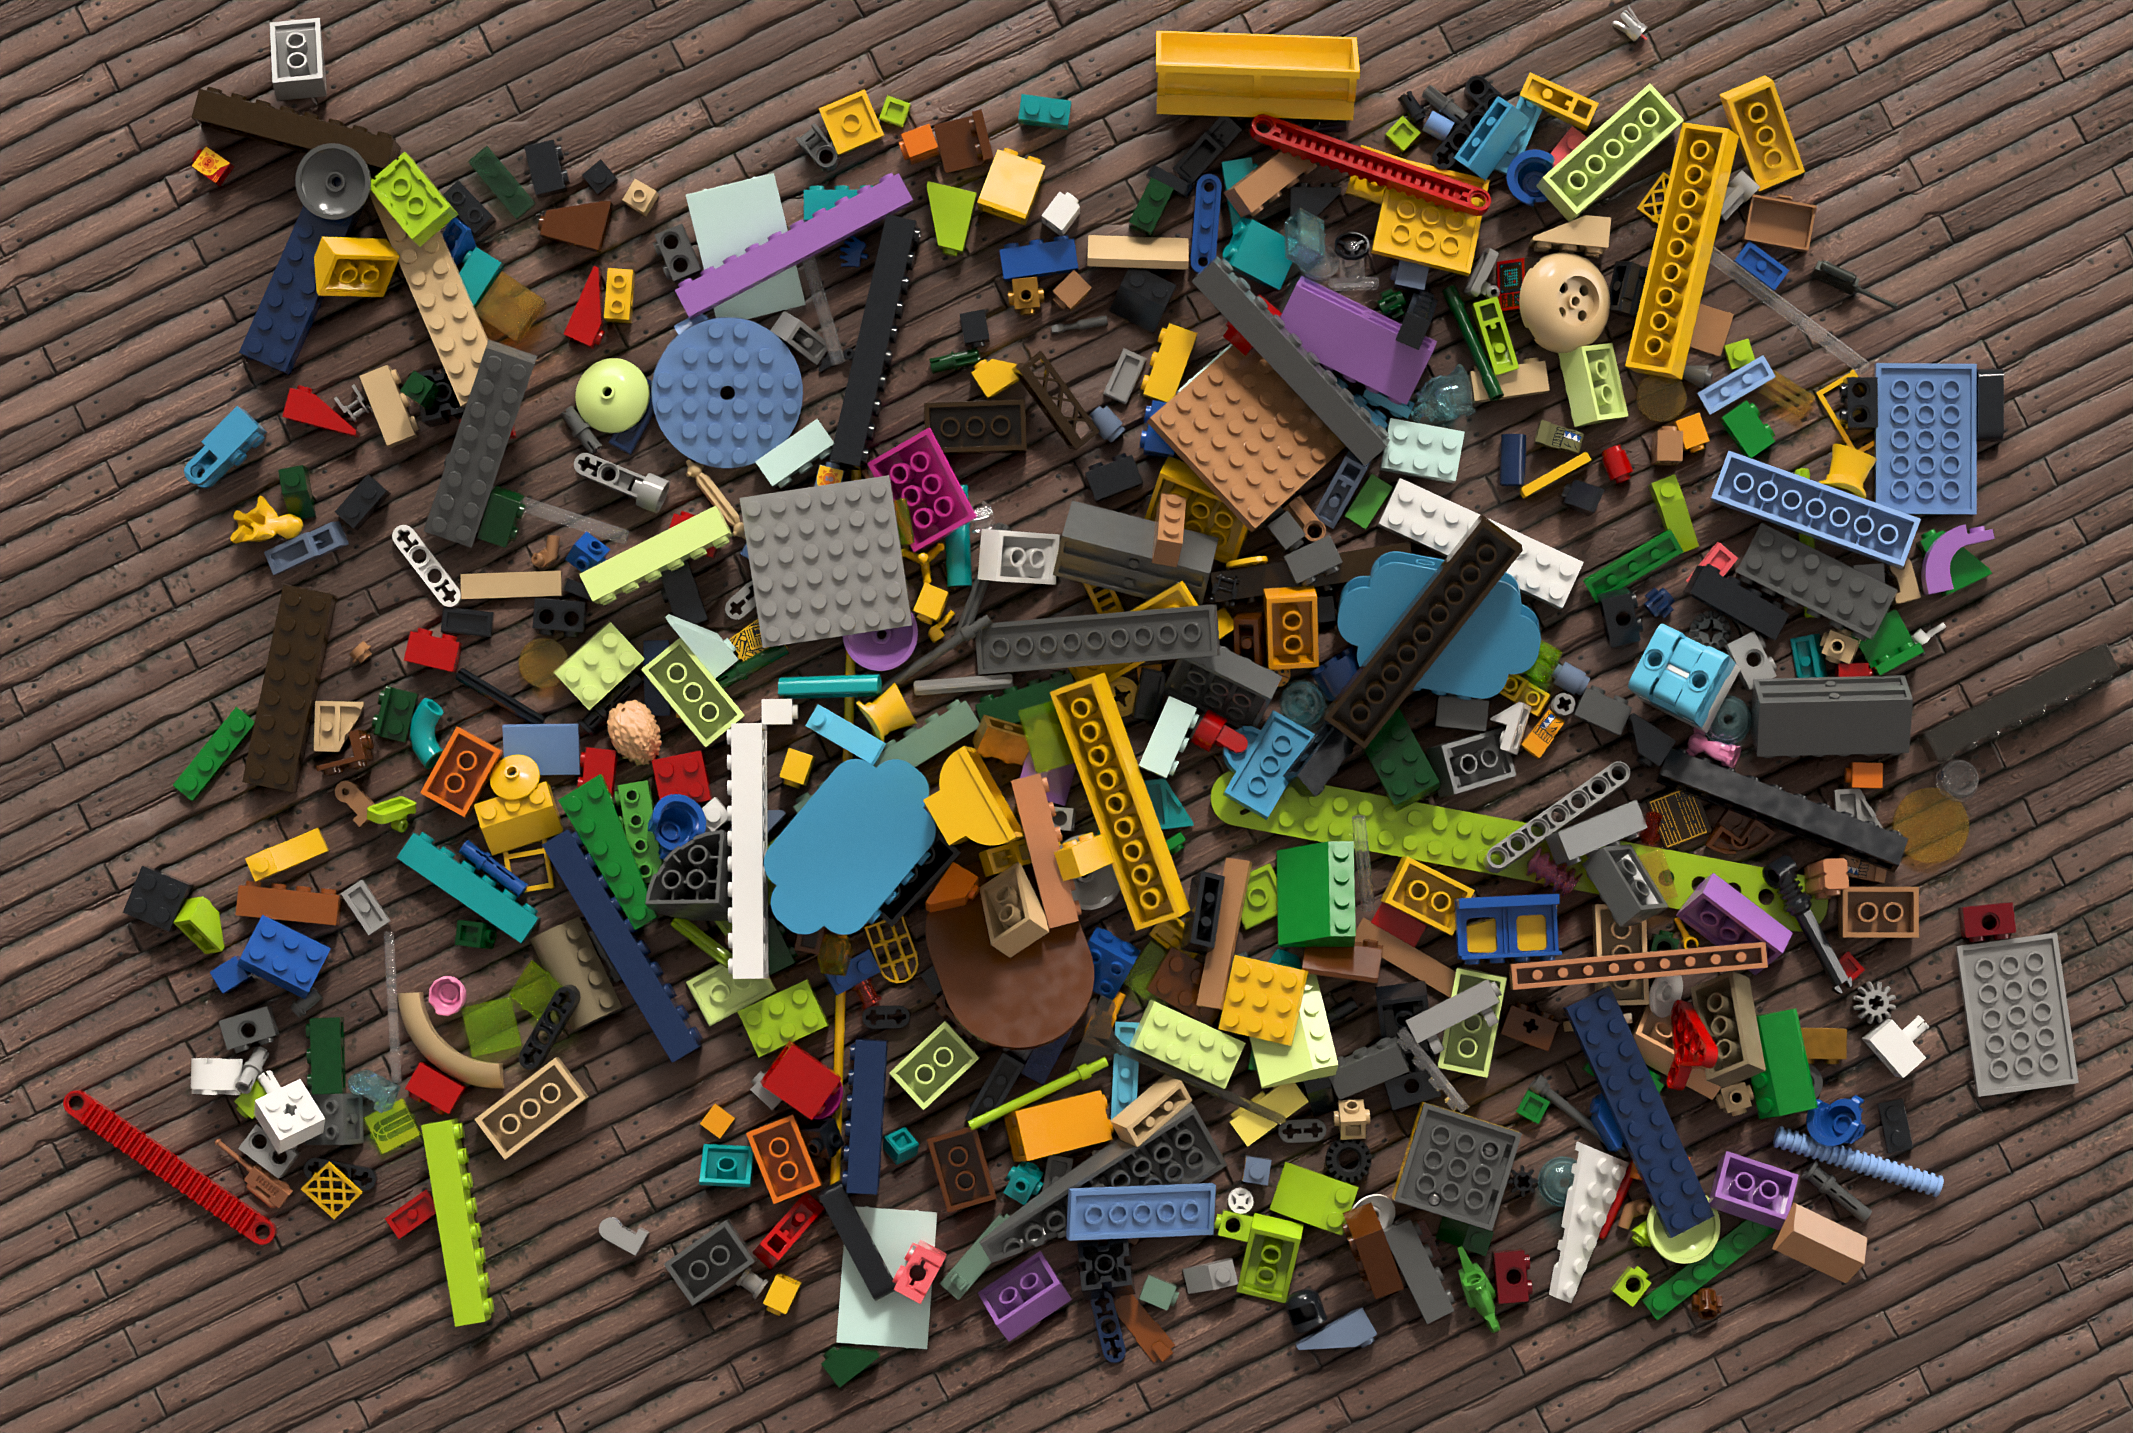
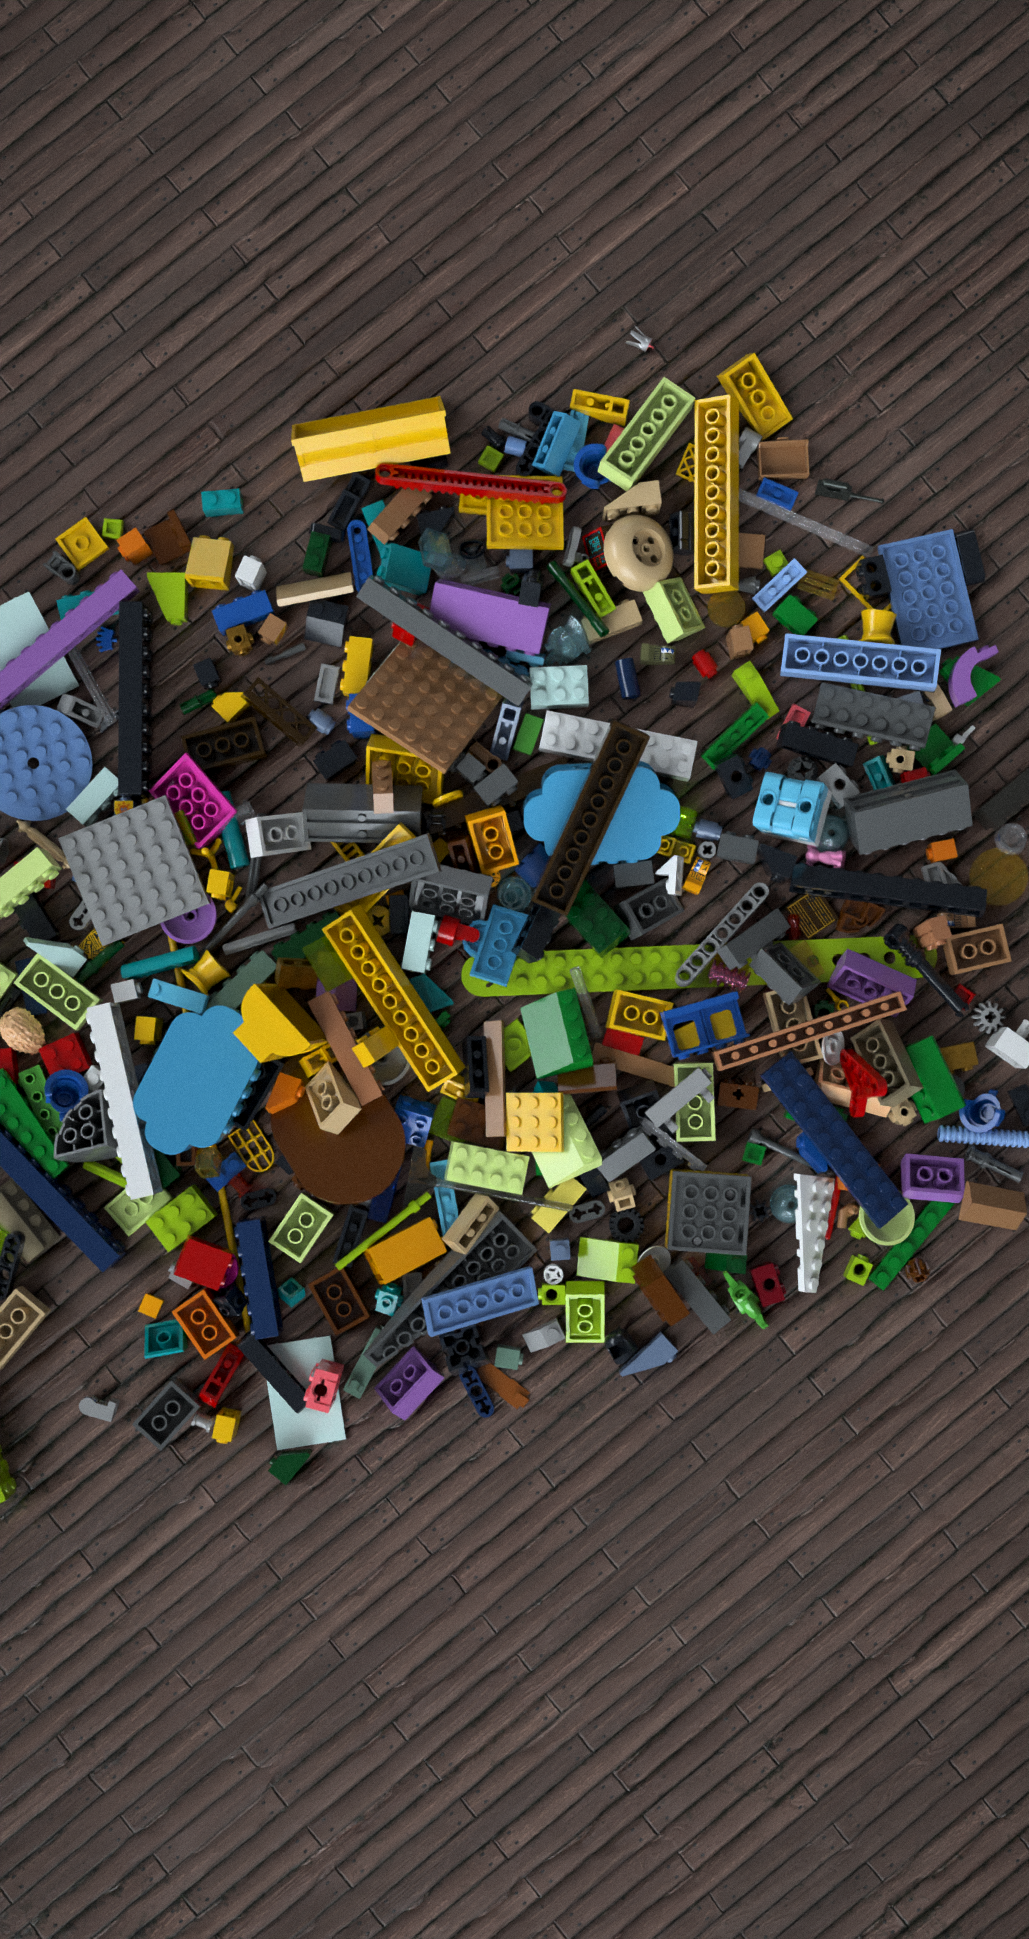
camera: 15 degrees left, 0 degrees up
yellow tile [1519,452,1591,499] -> none

